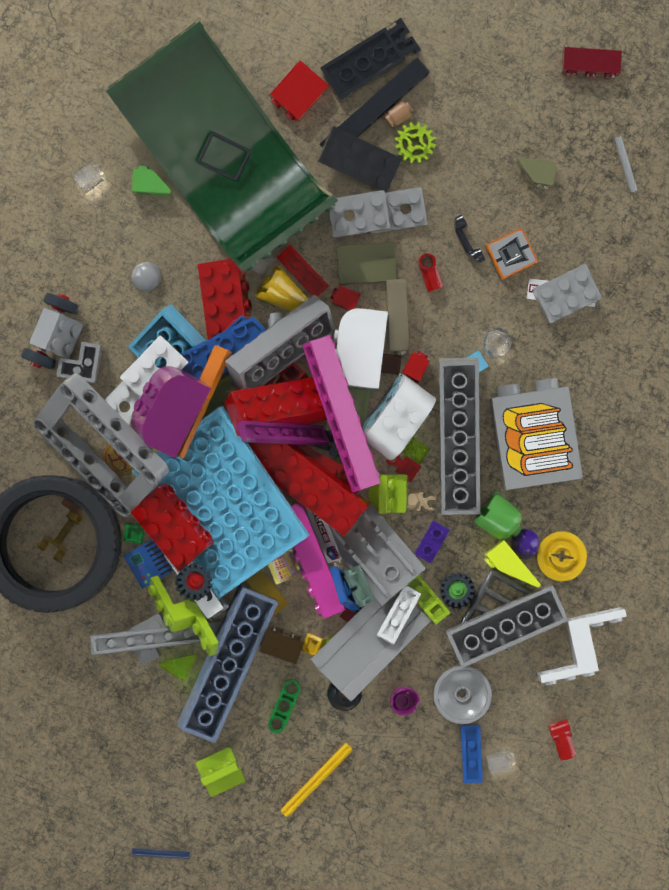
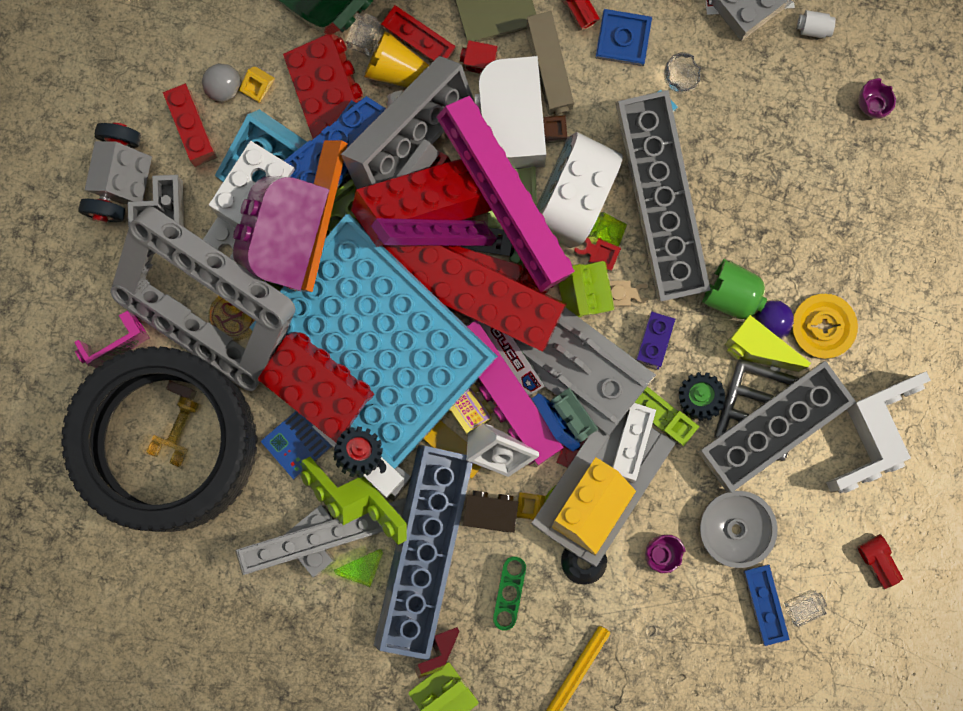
camera: 15 degrees left, 5 degrees down
green tile [123,522,145,544] -> none
red brick [402,351,430,383] -> none
brick [490,378,583,490] -> none
none -> dark pink panel [74,310,150,368]
none -> red arch [162,83,218,167]
none -> yellow slope [238,66,275,103]
none -> light grey tile [395,139,440,178]
none -> dark red slope [415,627,460,679]
none -> white slope [466,423,539,477]
none -> yellow slope [552,457,636,556]
none -> blue tile [595,9,652,66]
none -> white brick [797,10,836,39]
none -> magenta hair [858,78,896,119]

